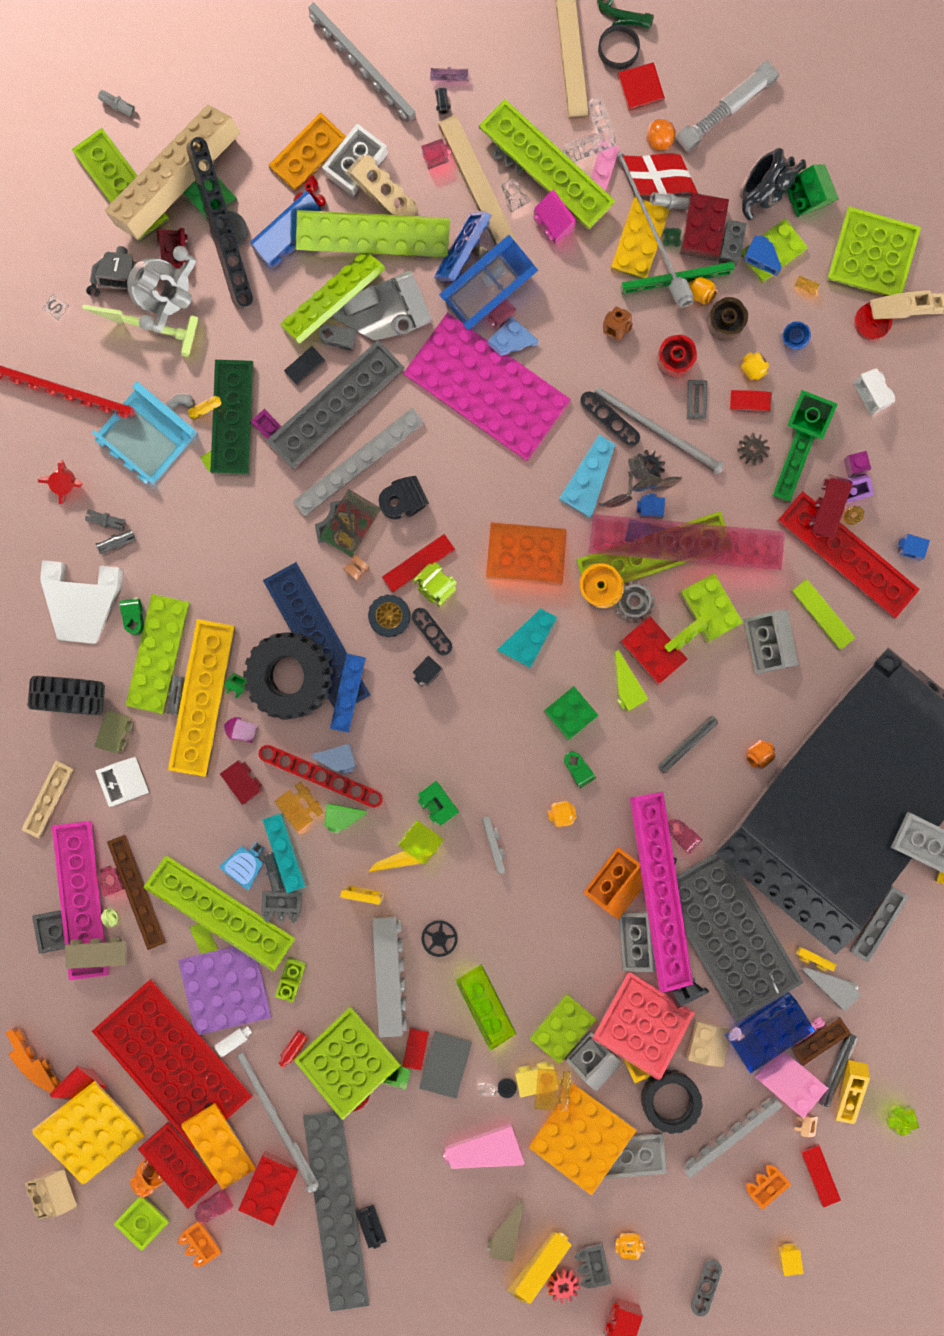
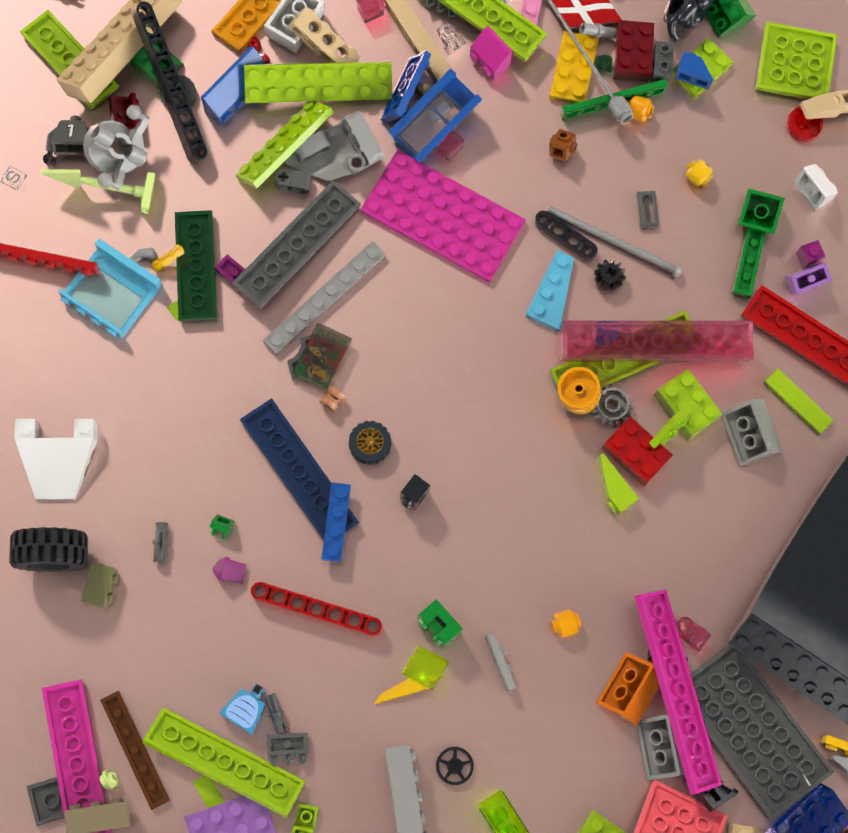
camera: 10 degrees left, 10 degrees down
tan plate [21,760,74,838] -> none
red piece [38,460,83,504] -> none
dark grey pin [85,509,126,531] -> none
dark grey pin [95,529,136,555] -> none
white slope [96,757,149,807] -> none
clear pink brick [96,866,124,897] -> none
green piece [119,597,144,635] -> none
lime plate [125,594,190,714] -> none
yellow plate [168,619,235,777] -> none
dark red brick [220,760,263,805] -> none
black tyre [243,632,333,720] -> none
teal brick [262,813,307,893] -> none
clear yellow plate [274,782,323,832] -> none
black tile [284,346,325,385] -> none
sand blue slope [311,744,357,774] -> none
bright green slope [324,803,367,833] -> none
yellow tile [340,885,384,905] -> none
black piece [378,476,429,520] -> none
red tile [382,534,455,593] -> none
lime brick [412,562,457,607] -> none
black beam [412,608,452,656] -> none
clear orange slope [486,522,566,586] -> none
medium blue wing [487,317,539,356] -> none
teal wing [497,608,557,668] -> none
green brick [544,686,599,740] -> none
green piece [564,752,596,789] -> none
clear smoke plant [599,456,682,507] -> none
blue brick [636,493,665,519] -> none
red brick [657,335,697,378] -> none
dark grey axle [658,716,718,773] -> none
dark brown brick [707,297,748,340] -> none
red slope [730,390,772,412] -> none
clear smoke gear [737,433,770,466] -> none
orange head [746,740,775,769] -> none
blue hair [782,321,811,350] -> none
clear yellow pin [794,275,820,295] -> none
dark red brick [809,474,853,539] -> none
clear yellow bush [844,505,864,525] -> none

